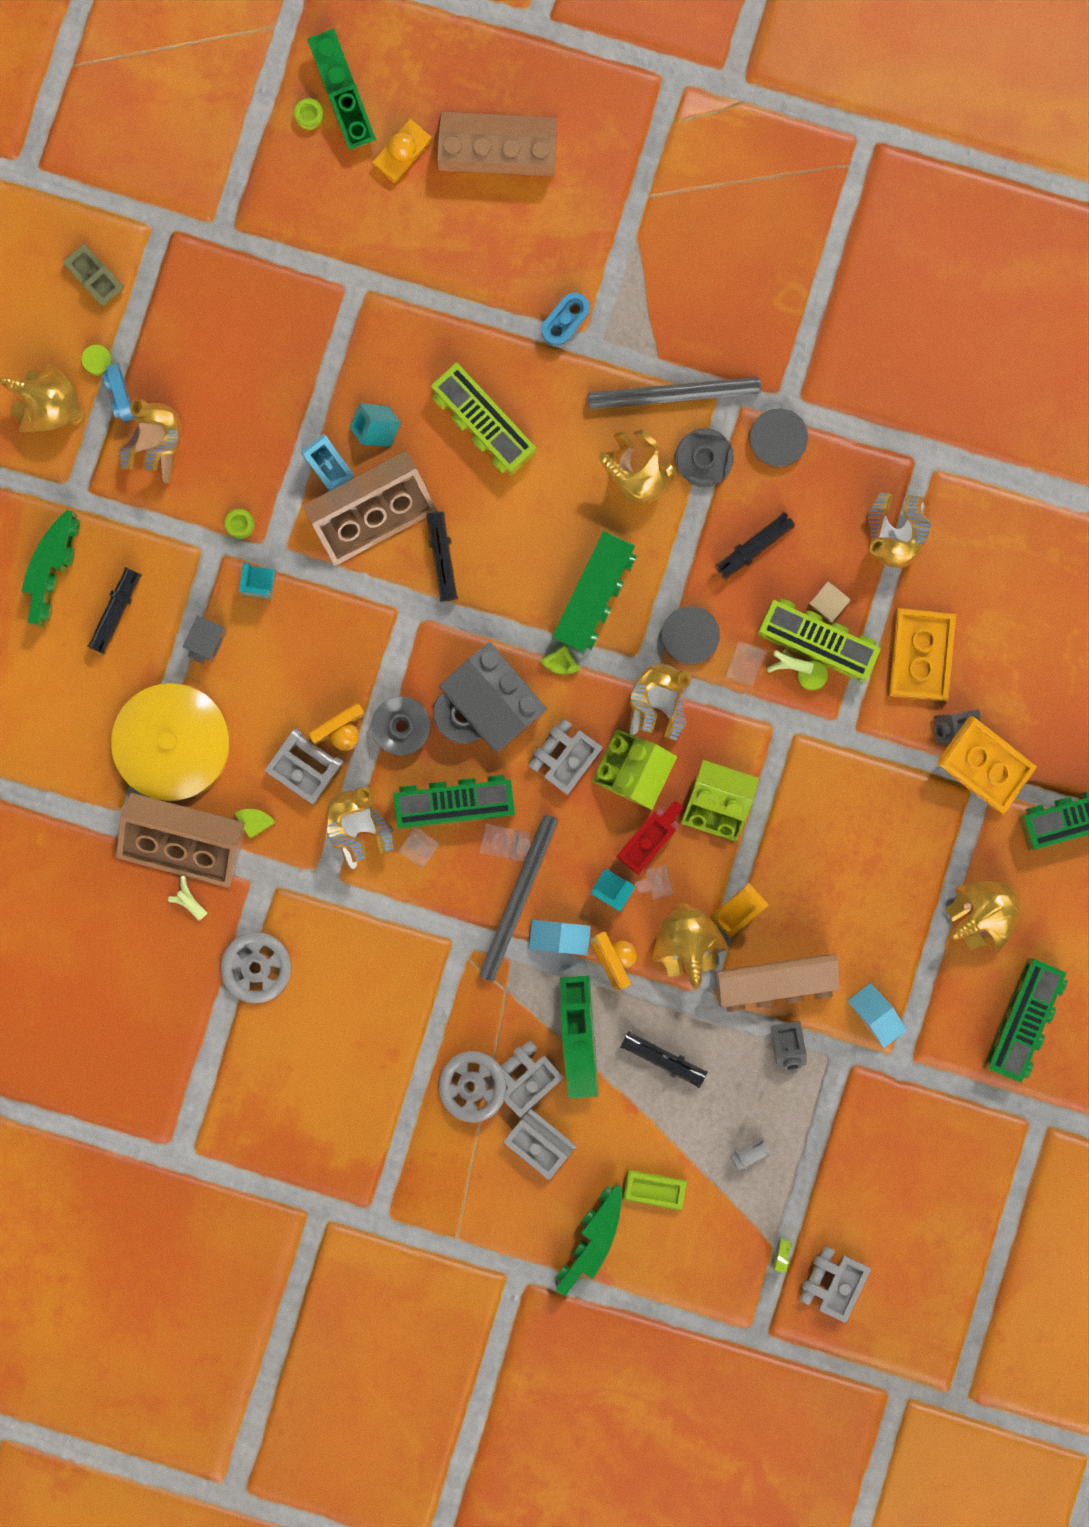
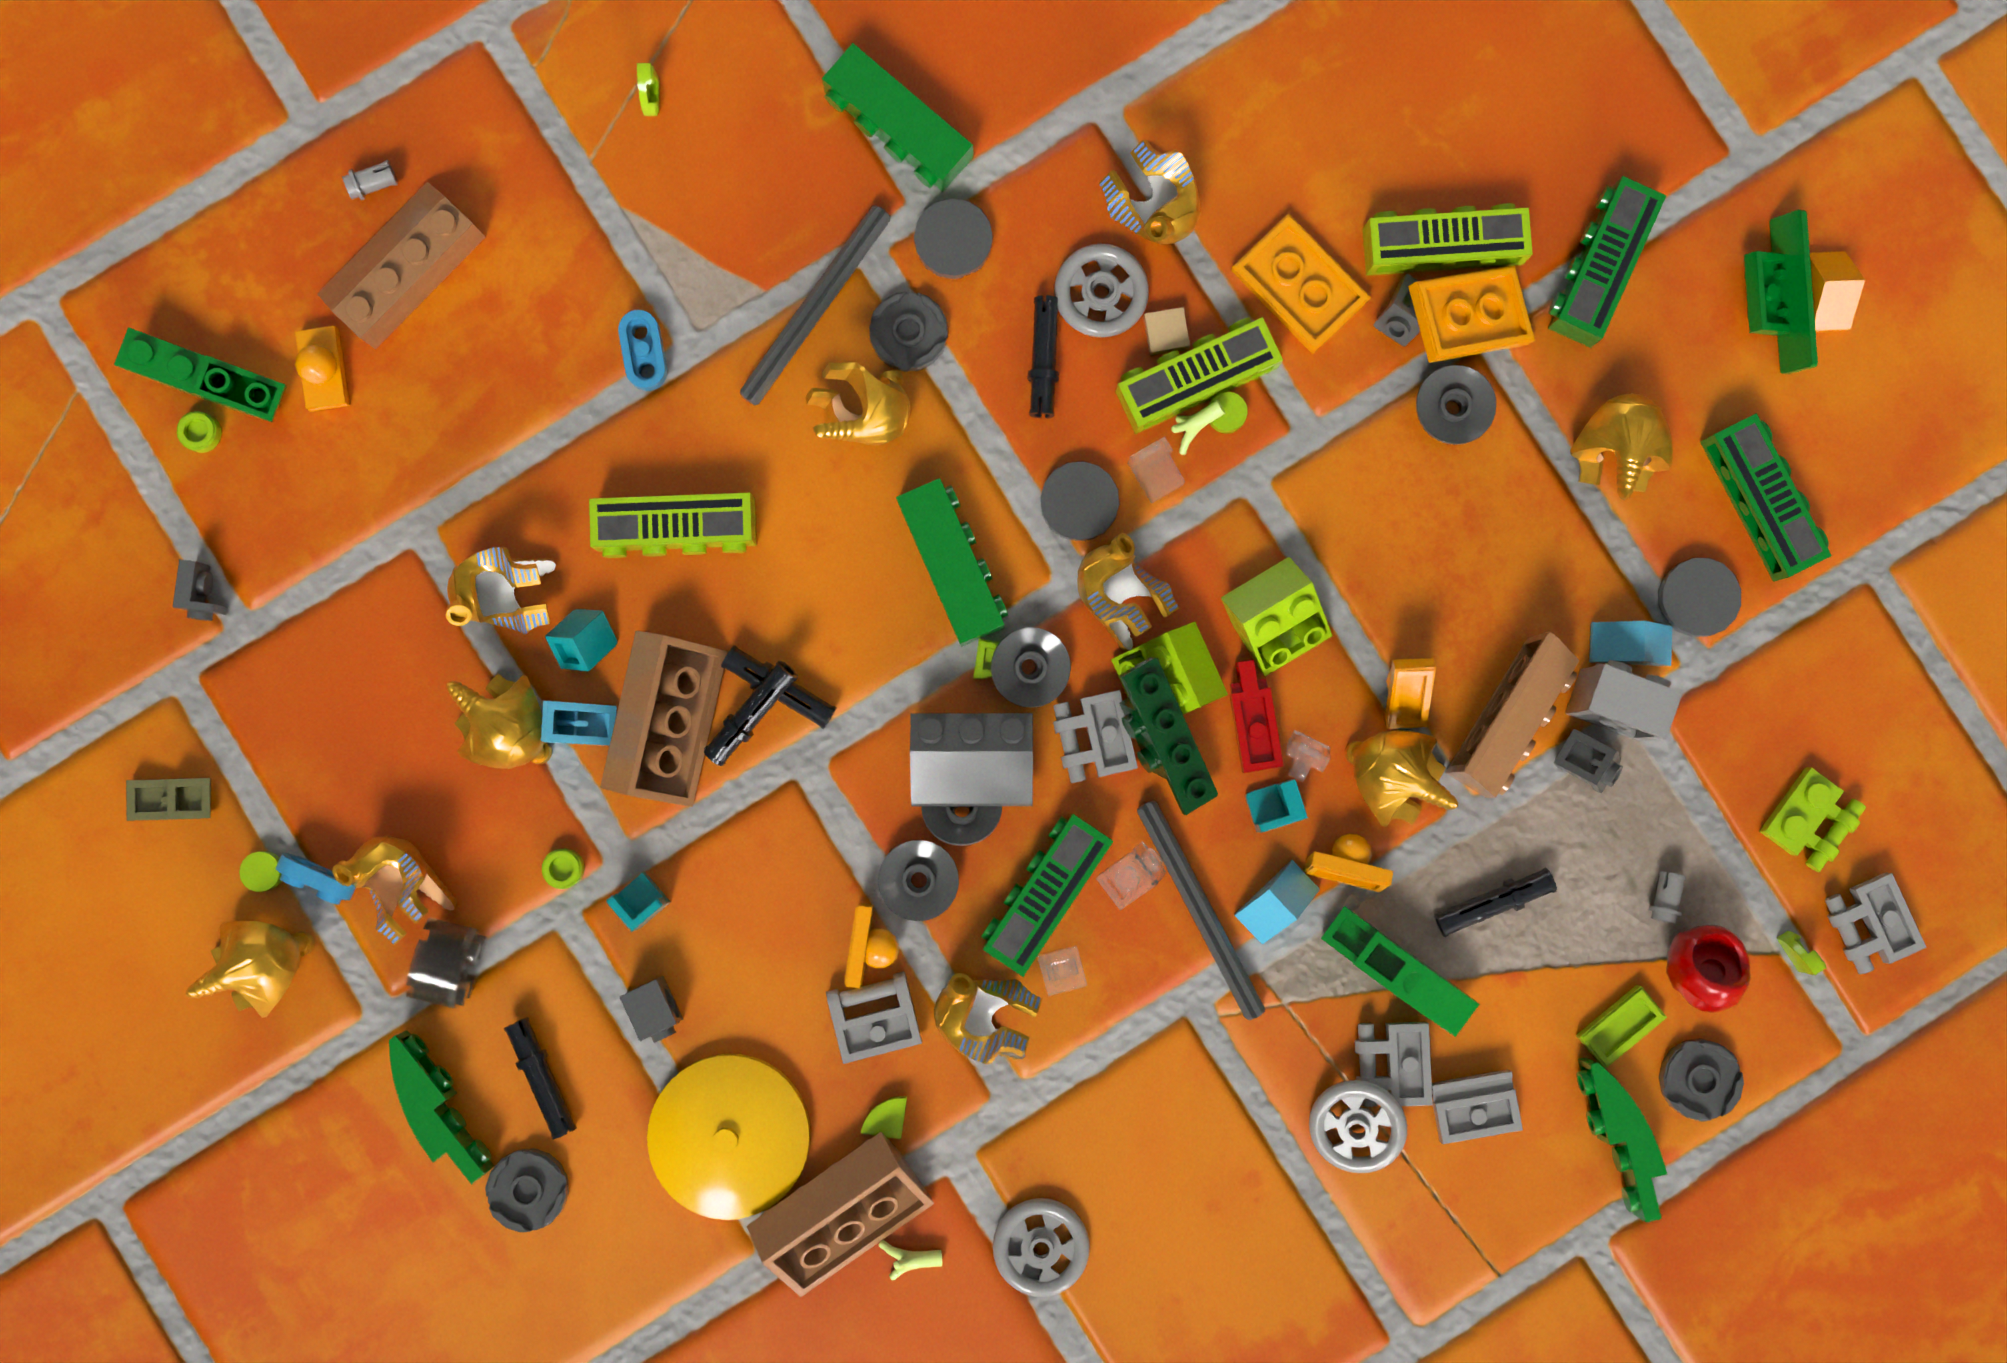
camera: 50 degrees left, 0 degrees up
none -> dark grey bracket [173,559,228,621]
none -> light grey pin [342,160,398,200]
none -> clear smoke brick [406,917,487,1009]
none -> piece [446,547,556,634]
none -> pearl gold piece [446,673,552,769]
none -> dark grey tile [485,1148,569,1232]
none -> lime tile [637,63,659,116]
none -> black pin [704,661,798,766]
none -> green brick [822,43,974,192]
none -> dark grey dish [991,627,1071,708]
none -> light grey plate [1054,244,1149,337]
none -> dark green bracket [1119,657,1218,815]
none -> lime brick [1362,203,1533,275]
none -> dark grey dish [1416,365,1496,445]
none -> light grey brick [1565,660,1683,741]
none -> dark grey tile [1658,558,1741,637]
none -> dark grey tile [1659,1038,1744,1122]
none -> red piece [1666,925,1751,1013]
none -> lime plate [1759,767,1866,872]

